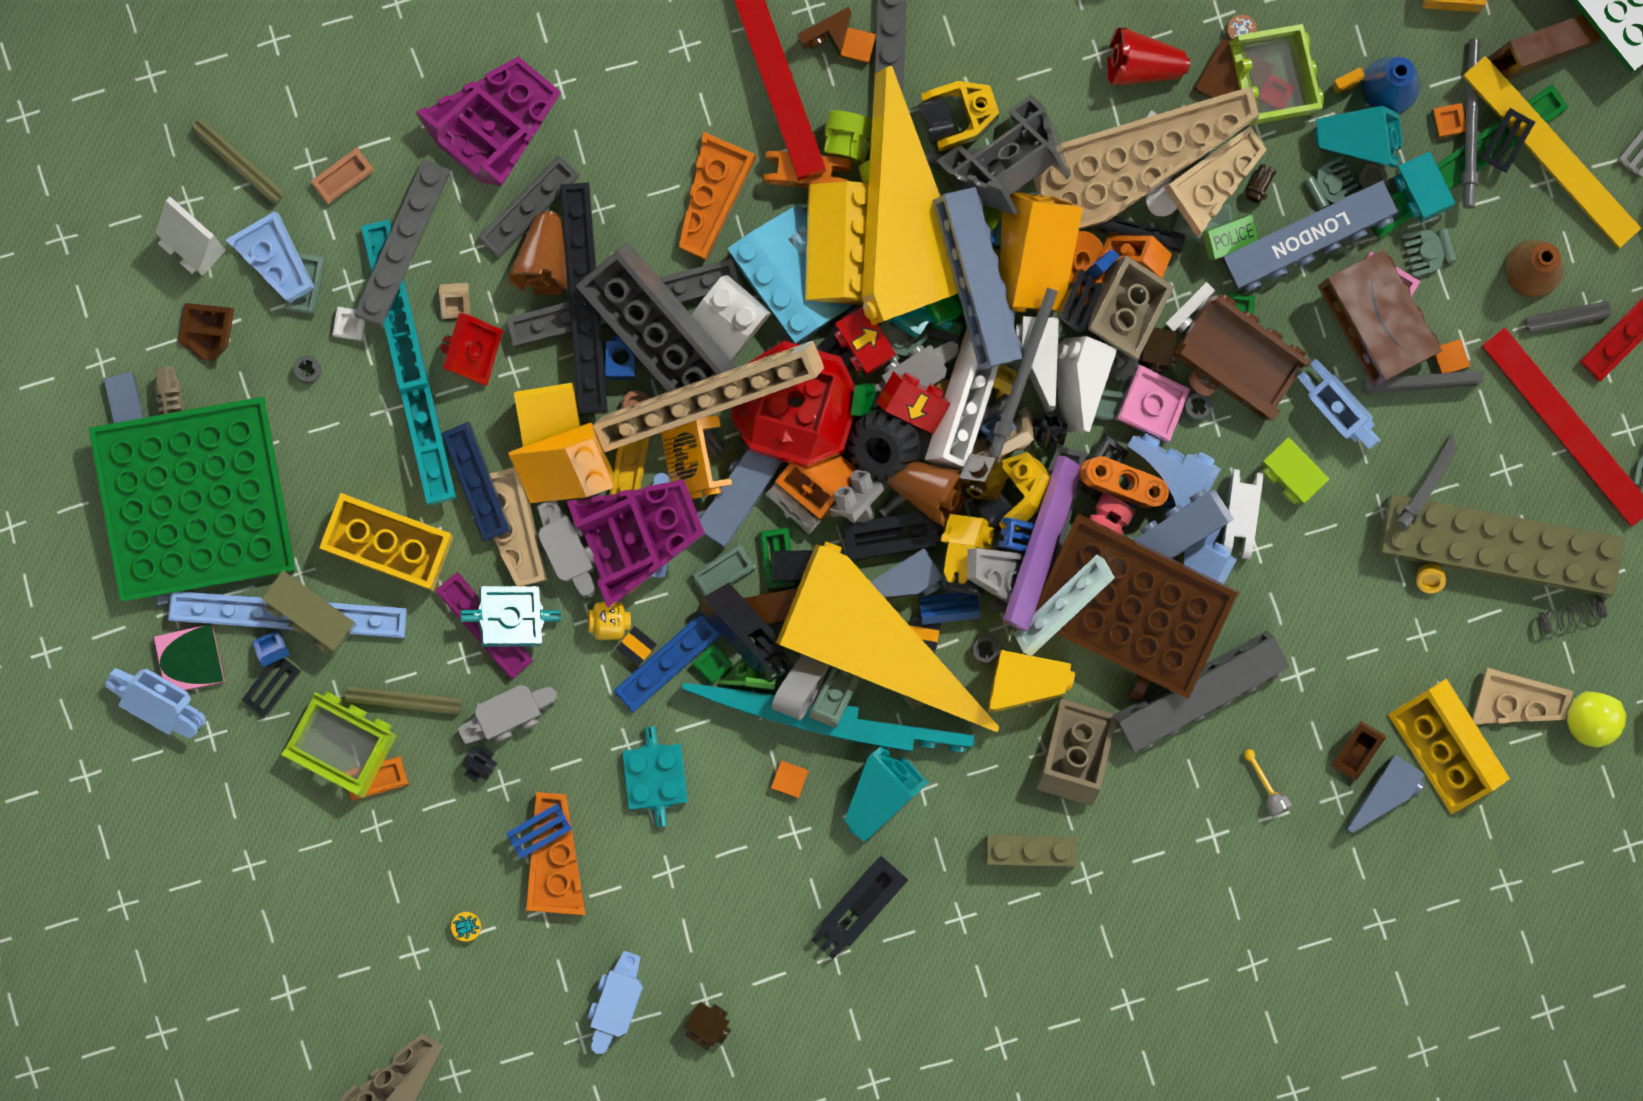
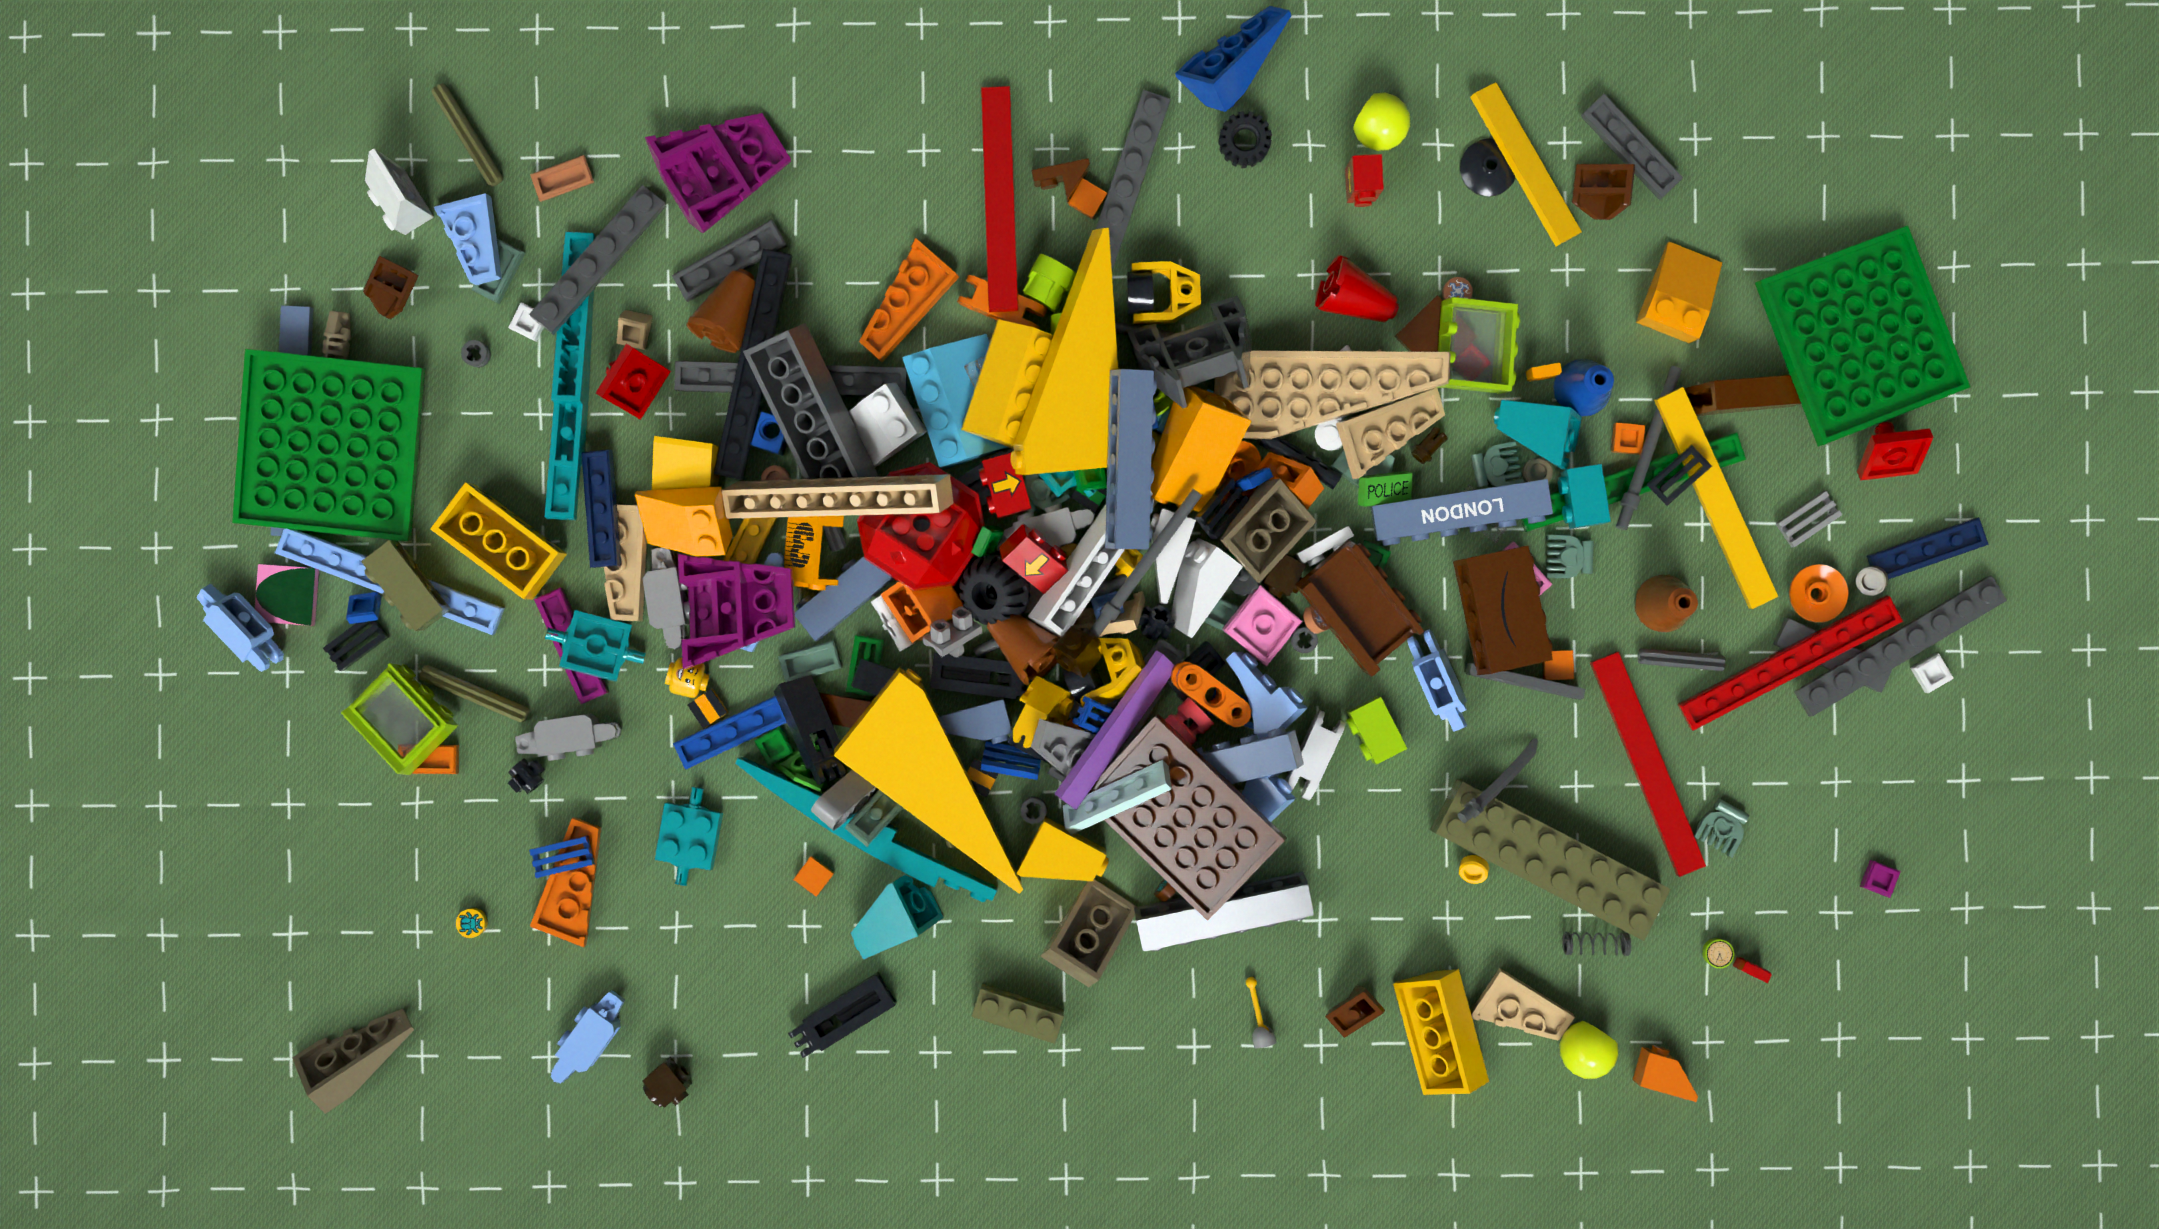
camera: 20 degrees right, 5 degrees up
sand blue slope [1344,755,1425,833] -> none

